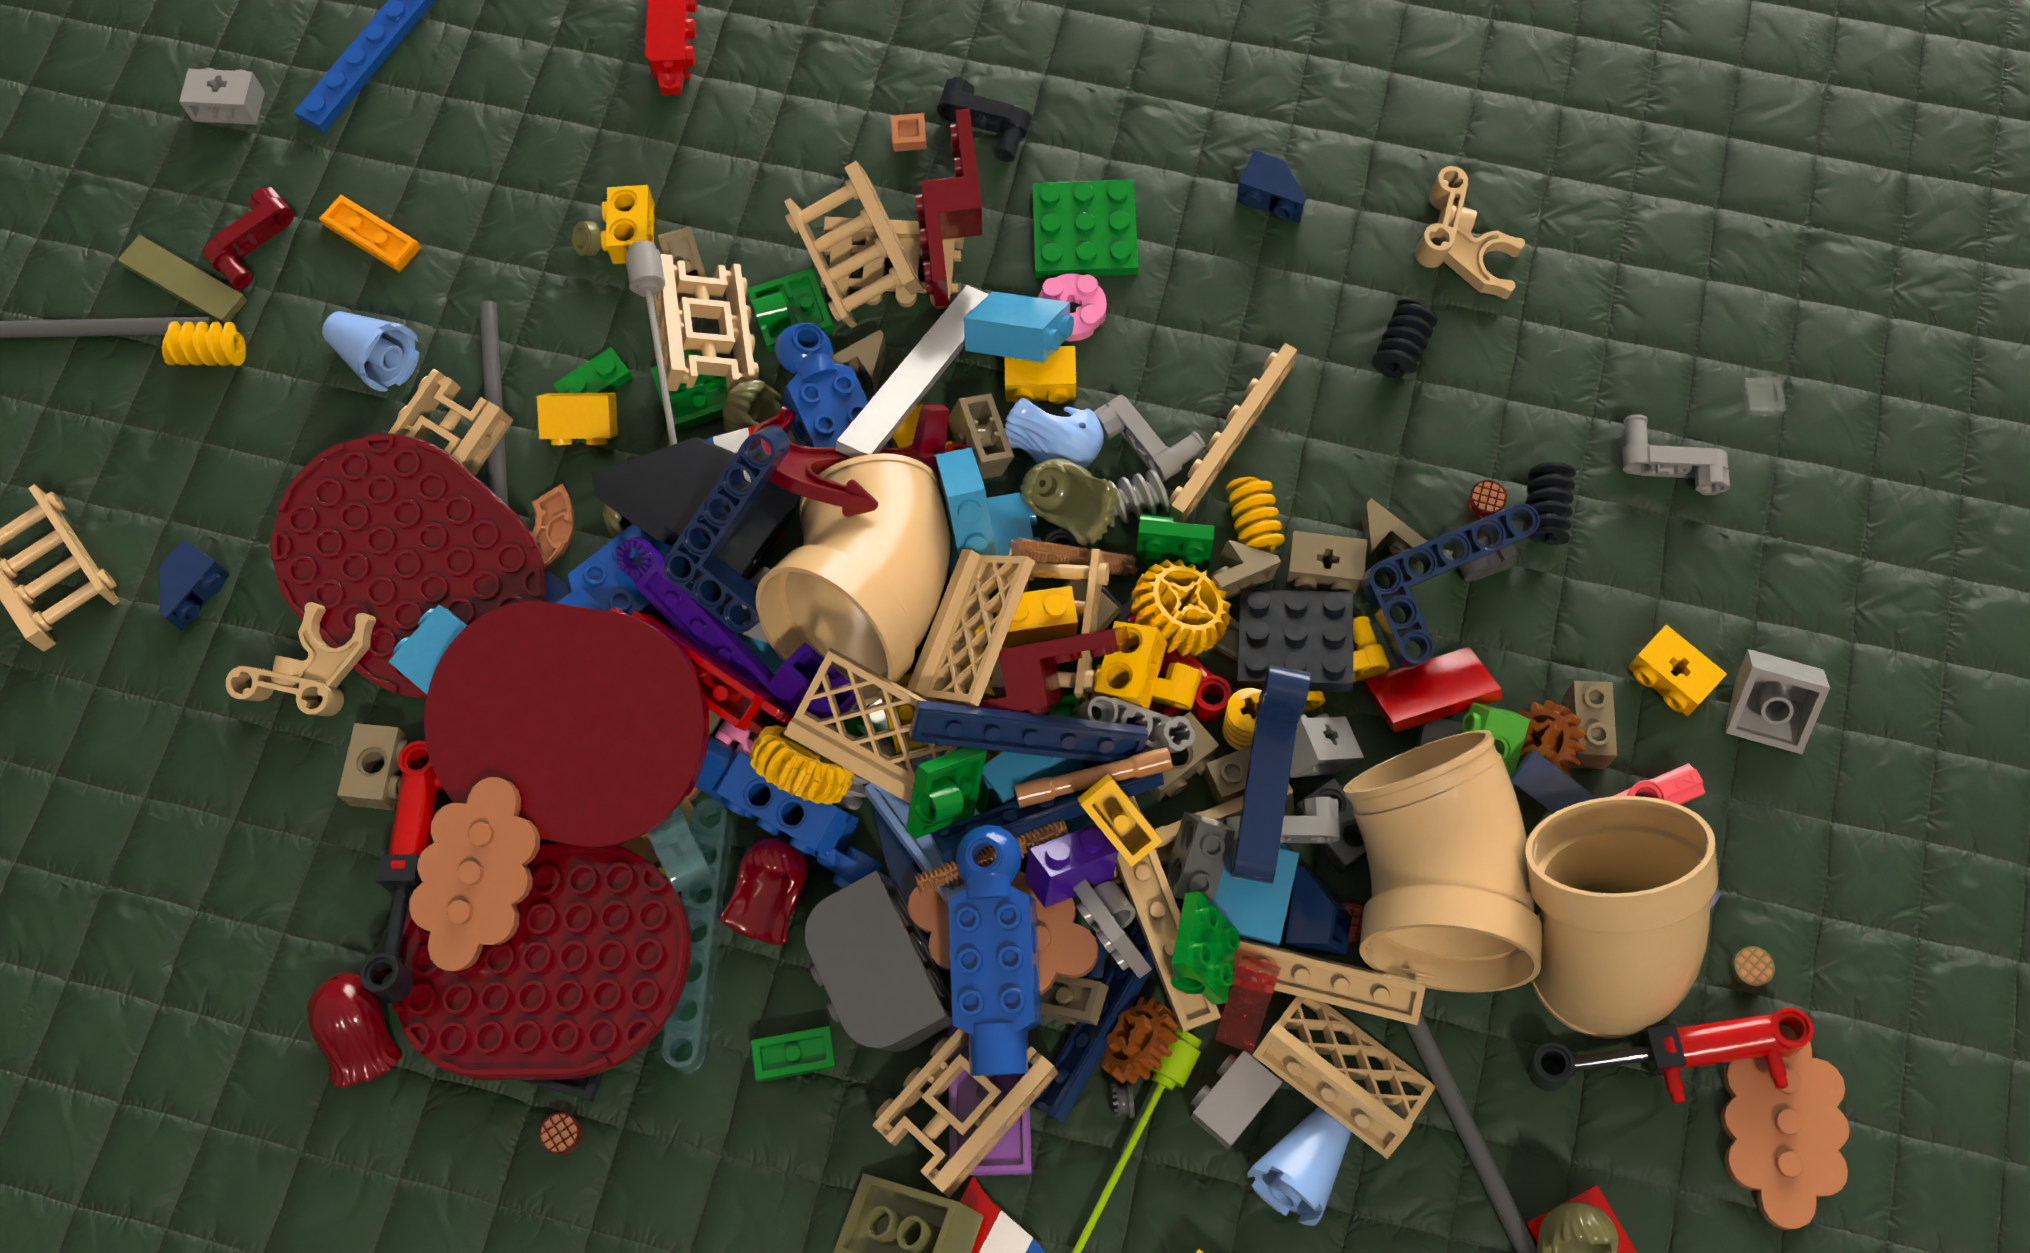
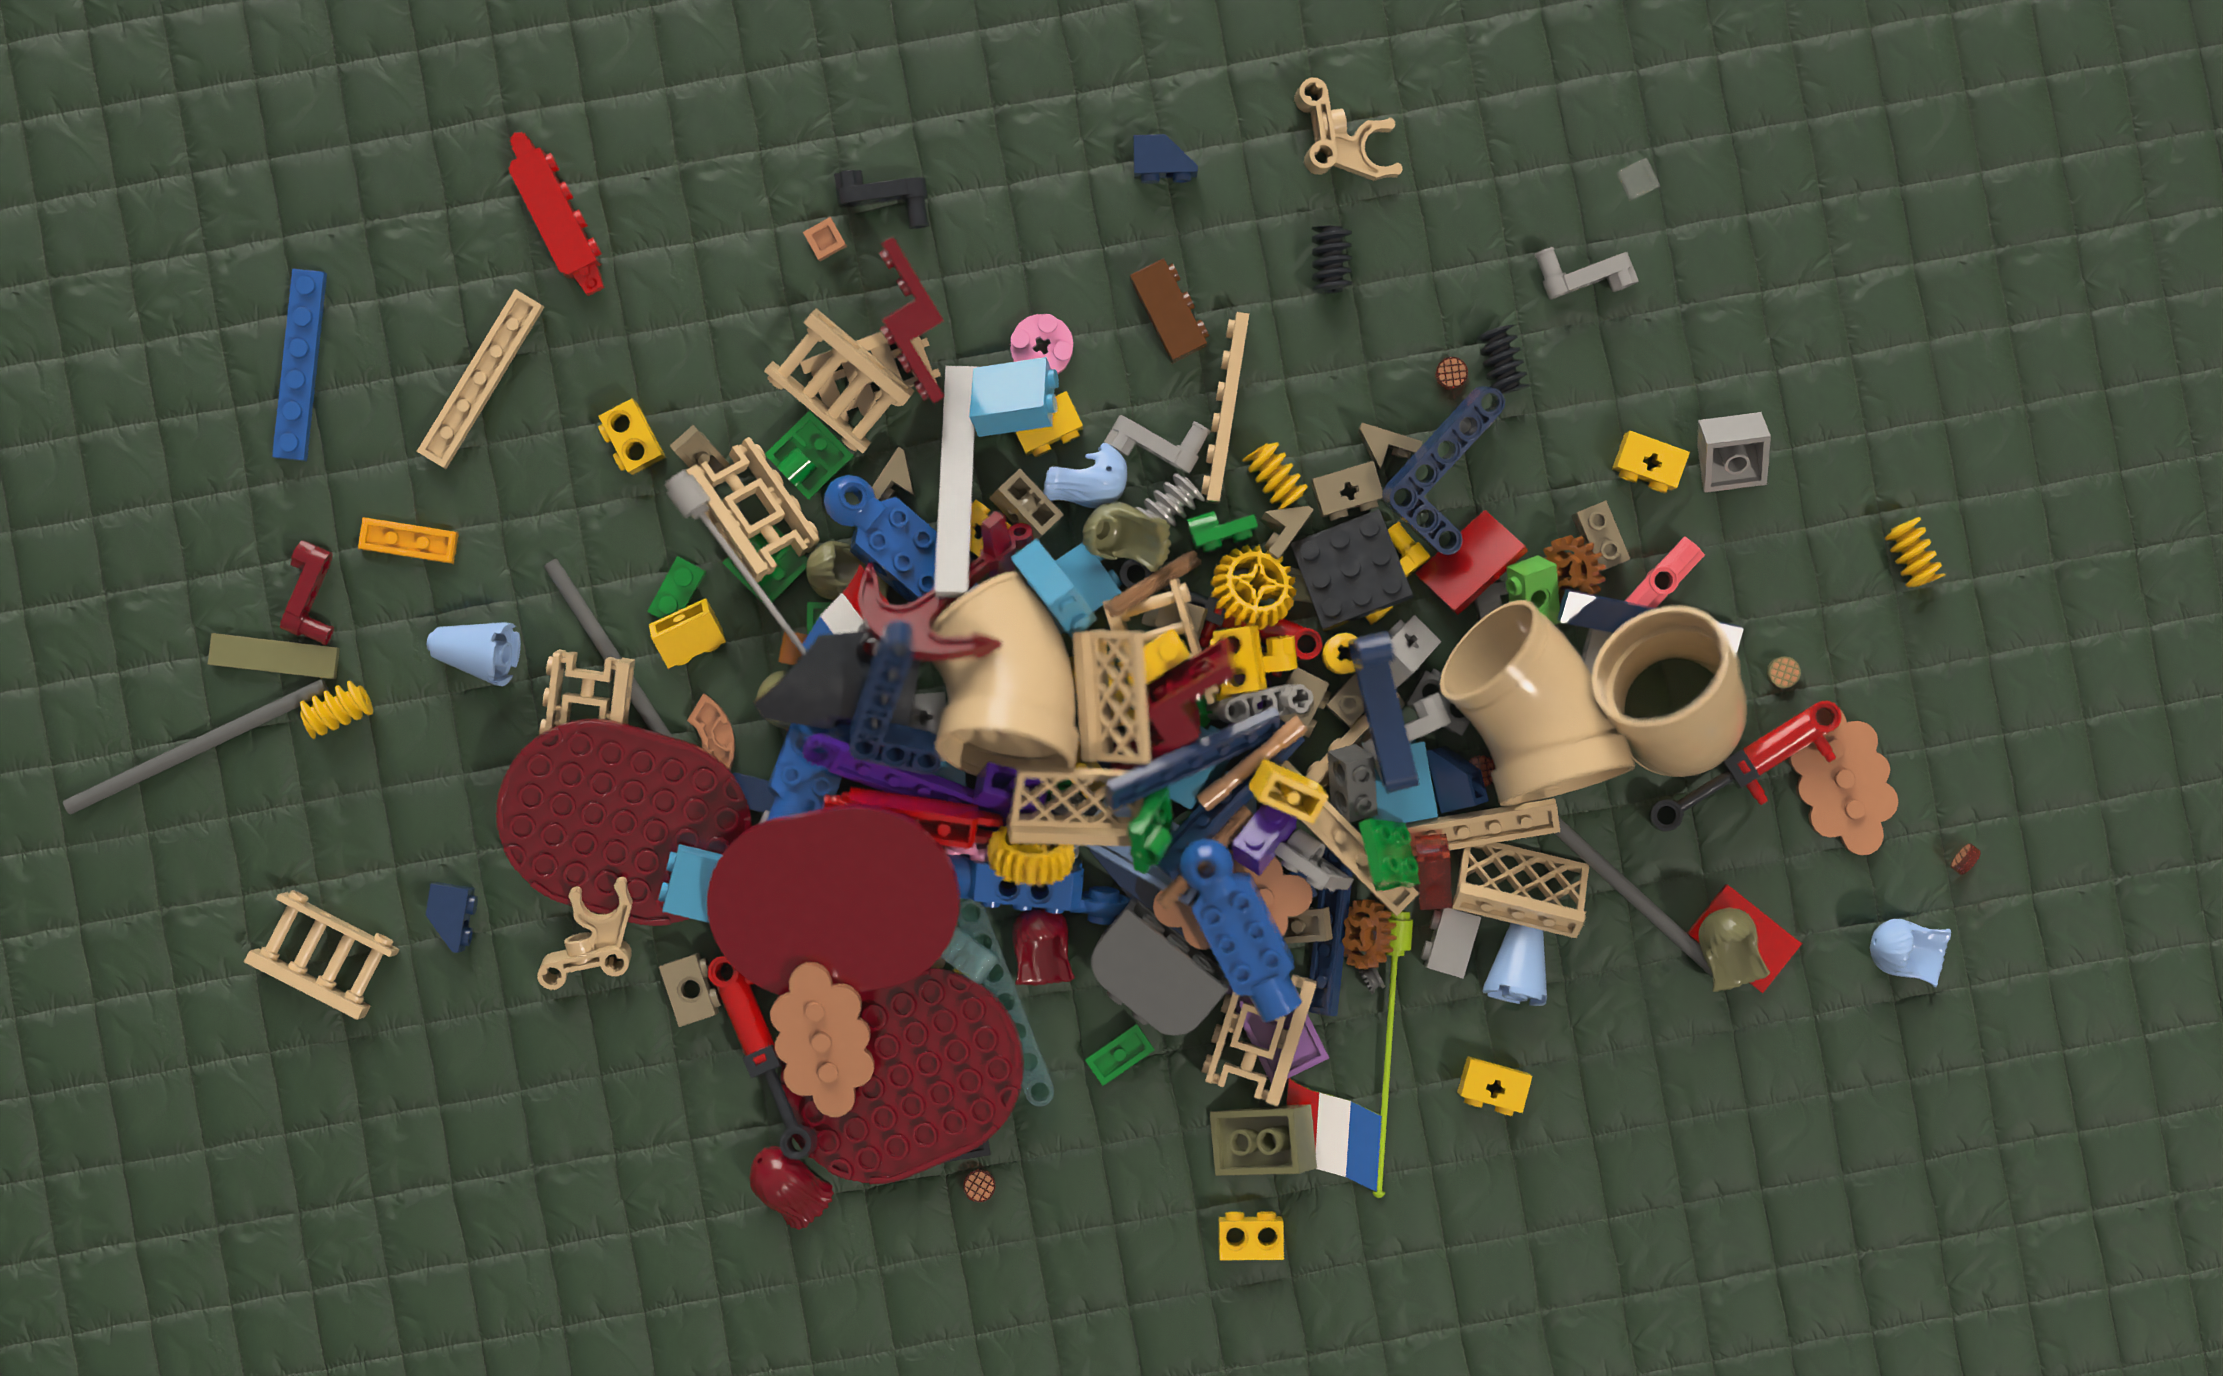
camera: 30 degrees left, 20 degrees up
light grey brick [179,68,265,125] -> none
olive tile [572,221,601,256] -> none
green plate [1032,179,1139,278] -> none
none -> tan plate [417,289,544,469]
none -> reddish brown brick [1130,258,1209,364]
none -> yellow piece [1885,517,1946,587]

